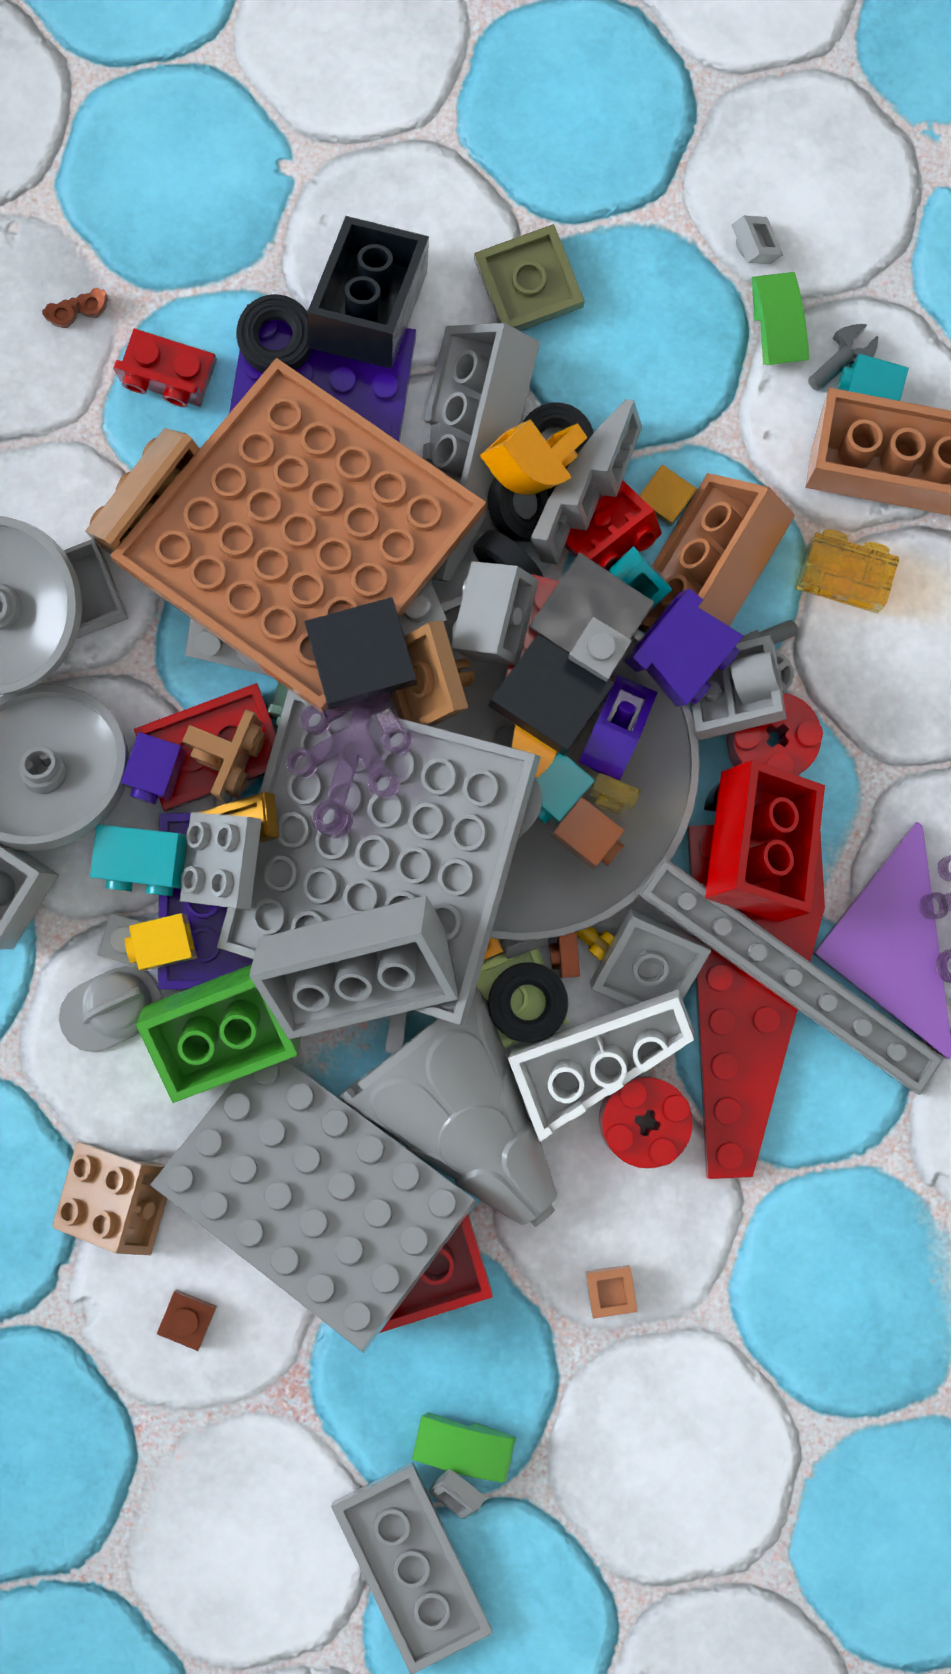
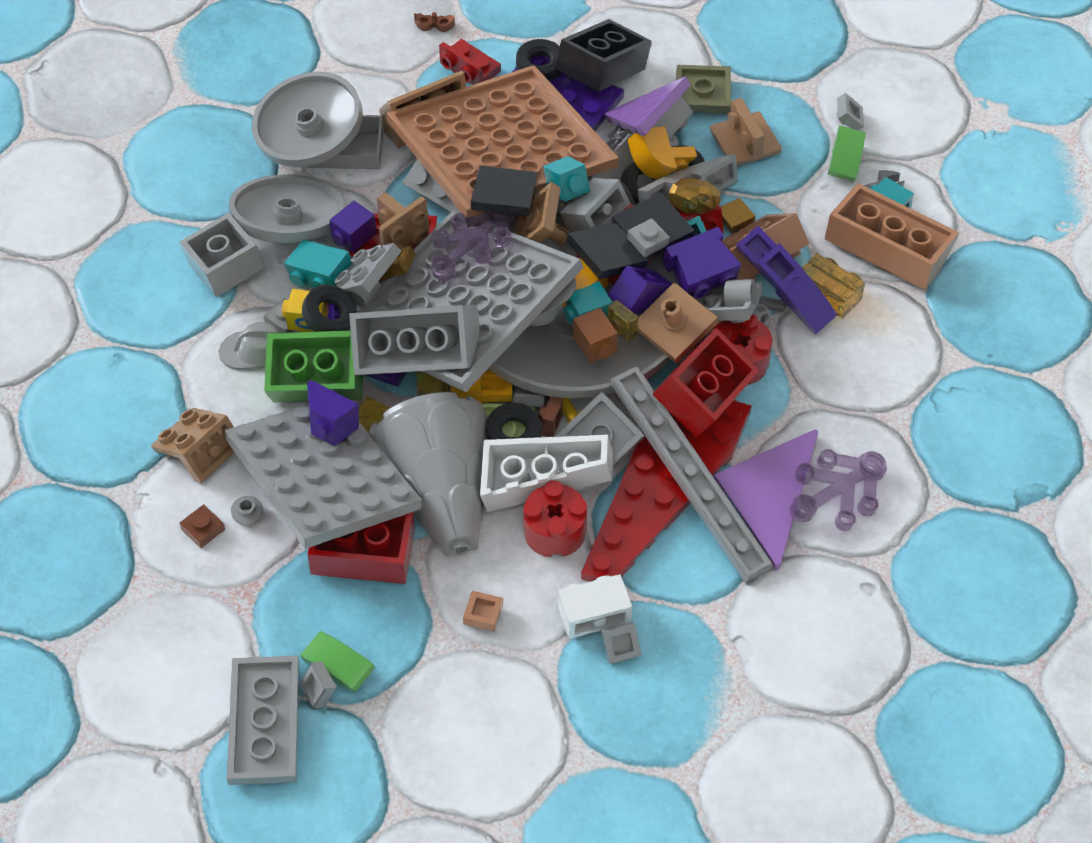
camera: 30 degrees right, 30 degrees down
none -> light grey plate [231,496,263,526]
none -> black tyre [302,284,357,332]
none -> dark purple slope [307,380,359,446]
none -> clear yellow plate [359,397,390,433]
none -> teal brick [543,156,590,202]
none -> white brick [558,574,632,639]
none -> light grey plate [601,622,642,664]
none -> medium lavender tile [604,76,691,136]
none -> medium nougat tile [632,283,719,364]
none -> pearl gold rock [669,178,721,214]
none -> medium nougat bracket [710,97,782,166]
none -> dark purple slope [736,226,838,335]

